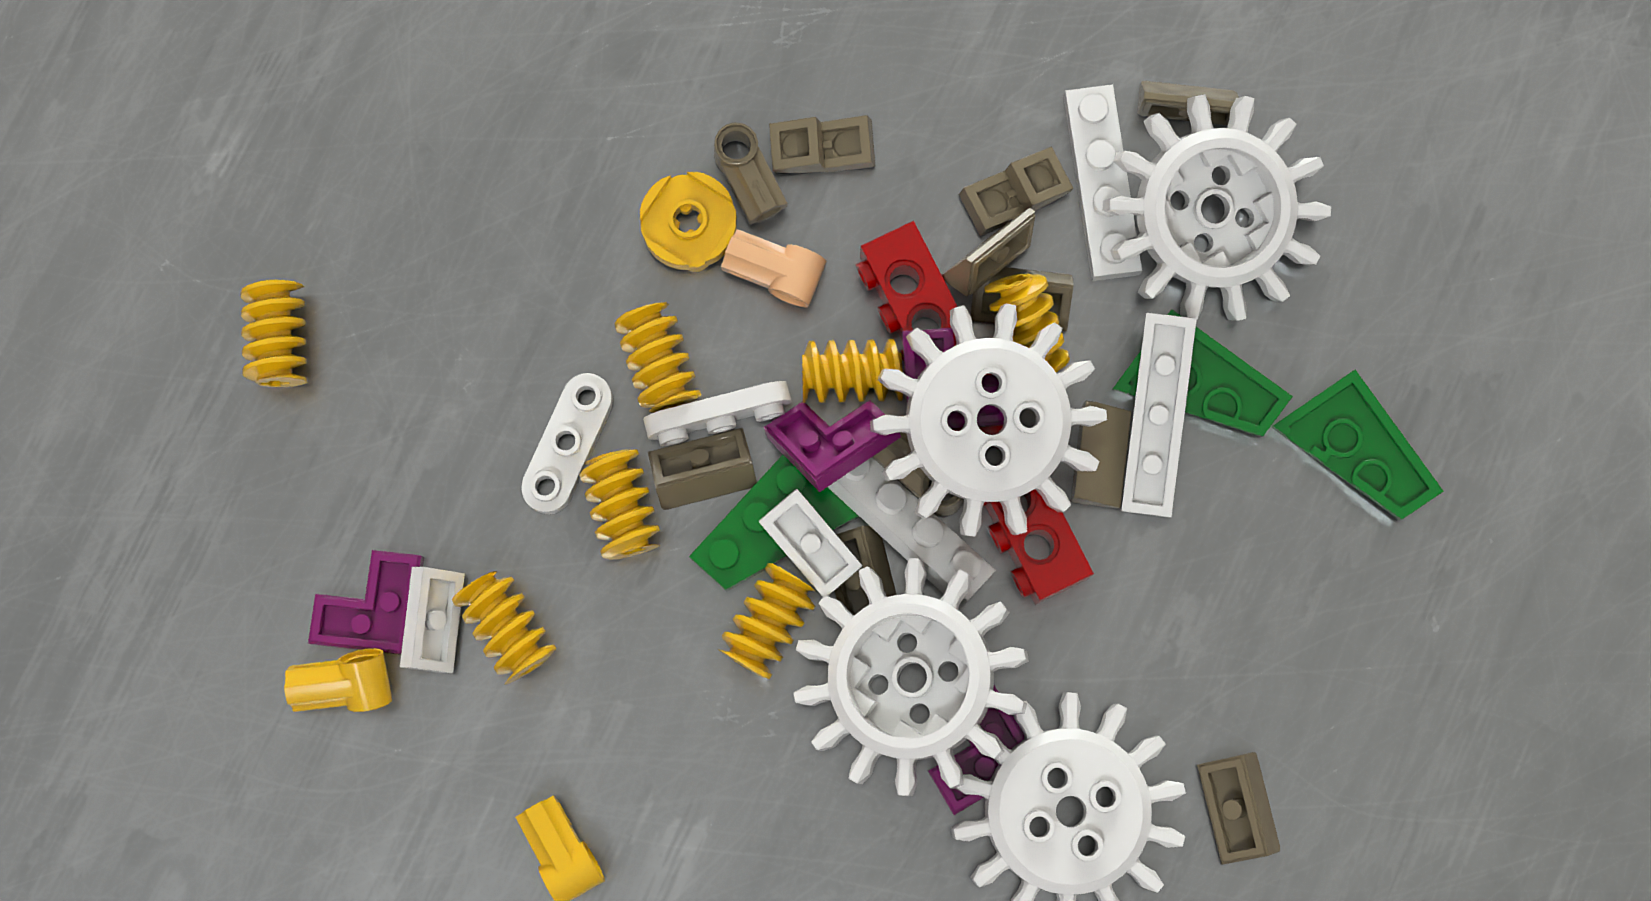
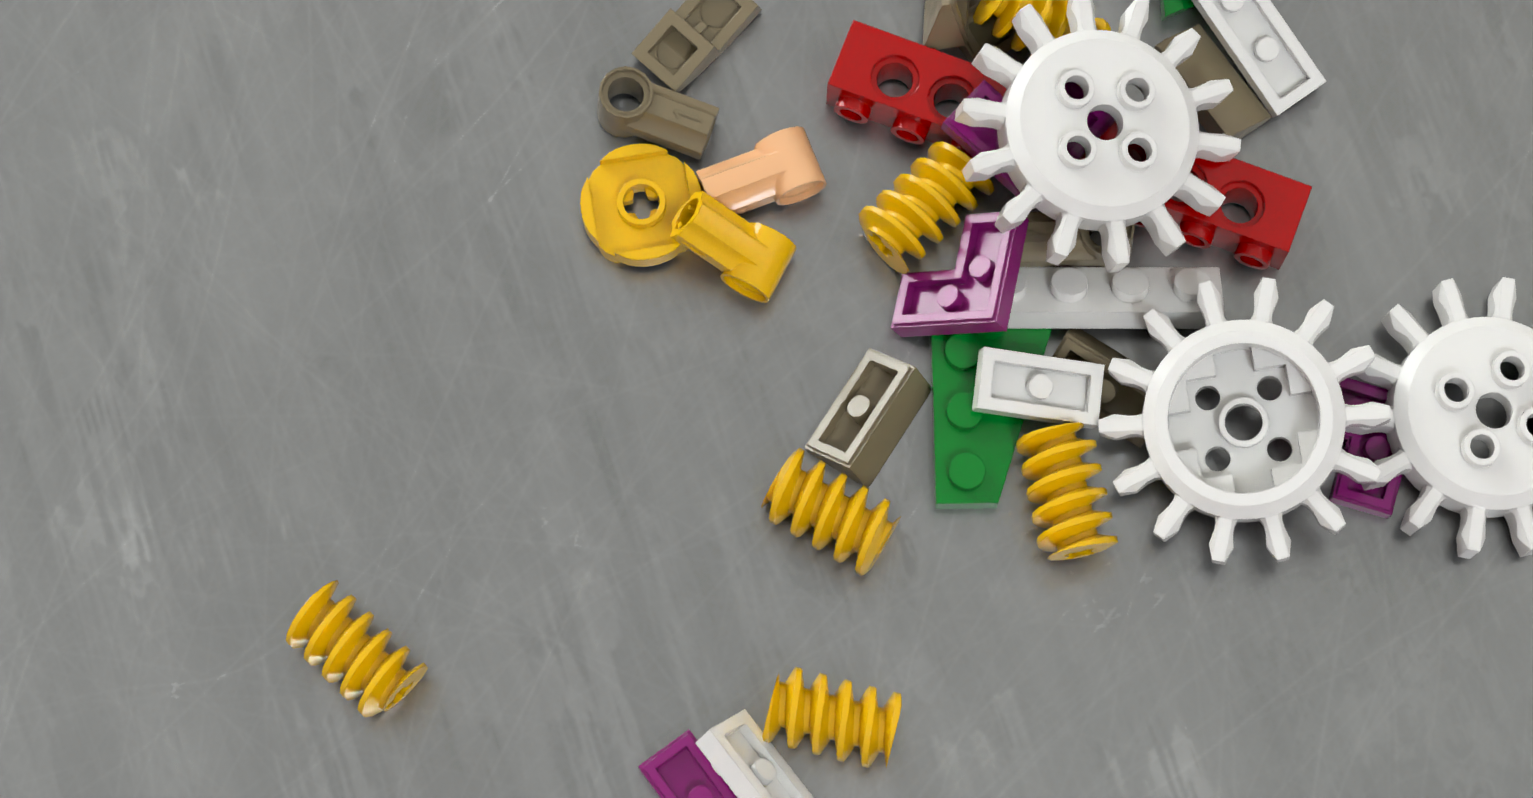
camera: 45 degrees left, 5 degrees down
white plate [521,373,613,514] -> none
yellow piece [614,302,701,413] -> none
white plate [643,381,792,446] -> none
none -> yellow piece [670,191,797,303]

